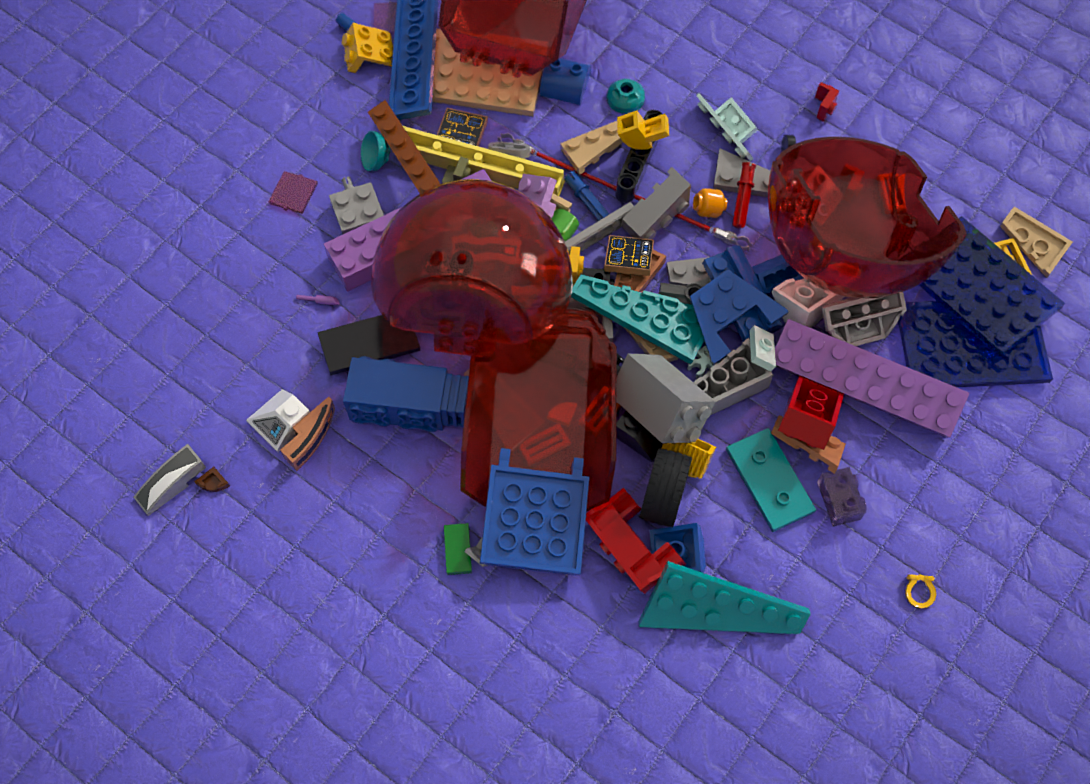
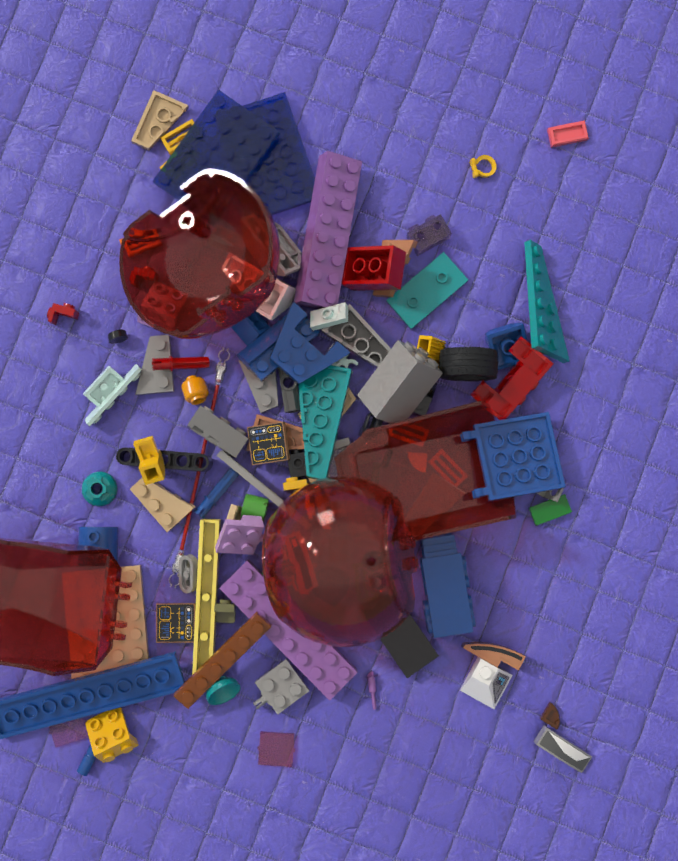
camera: 105 degrees left, 20 degrees up
none -> coral tile [547,120,589,148]

